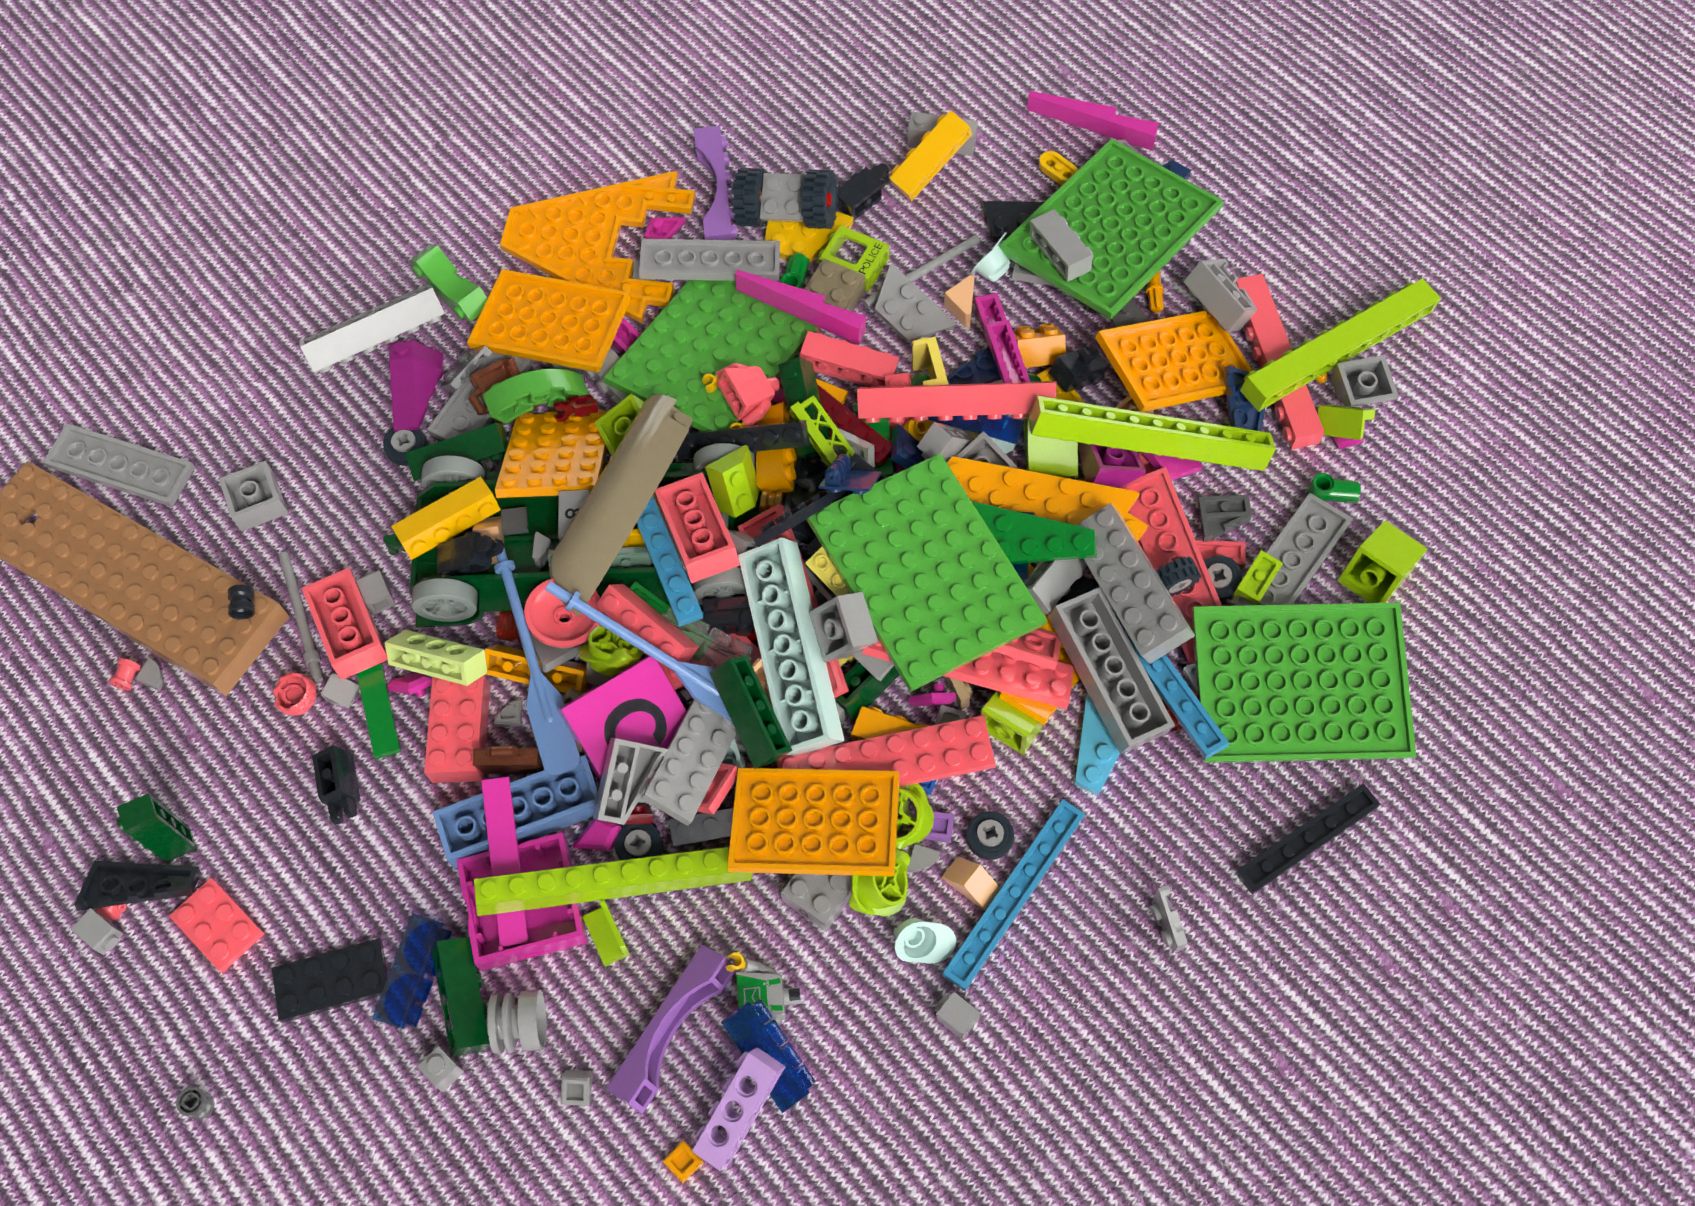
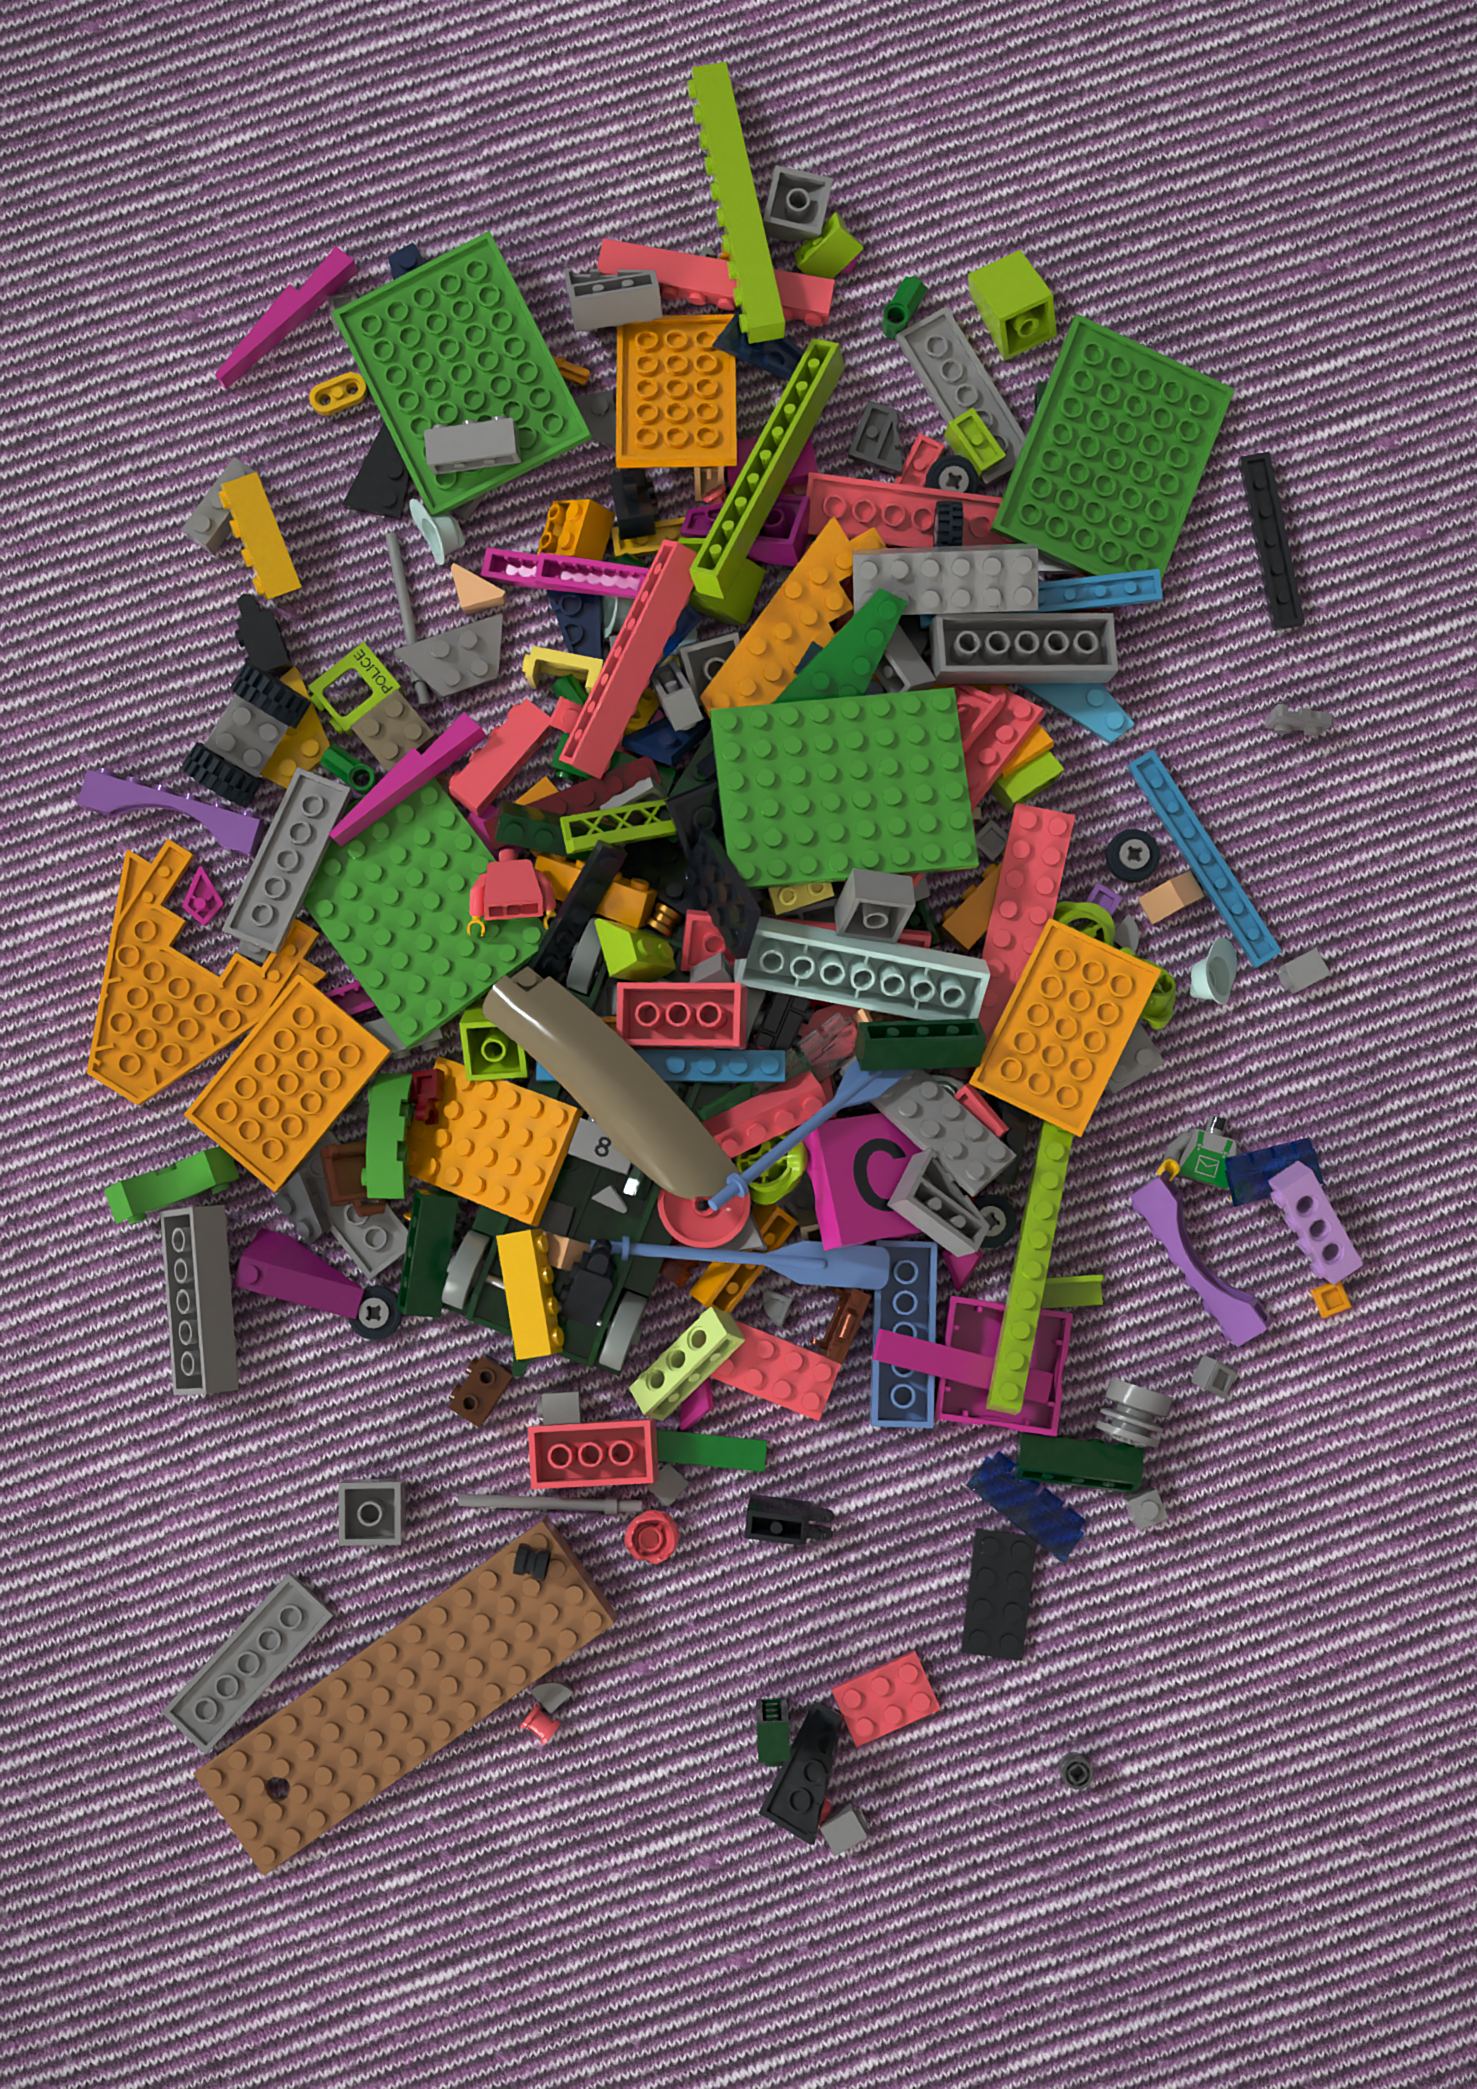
camera: 70 degrees left, 20 degrees up
dark blue hinge [819,454,882,494] -> none
none -> reddish brown brick [448,1355,514,1428]

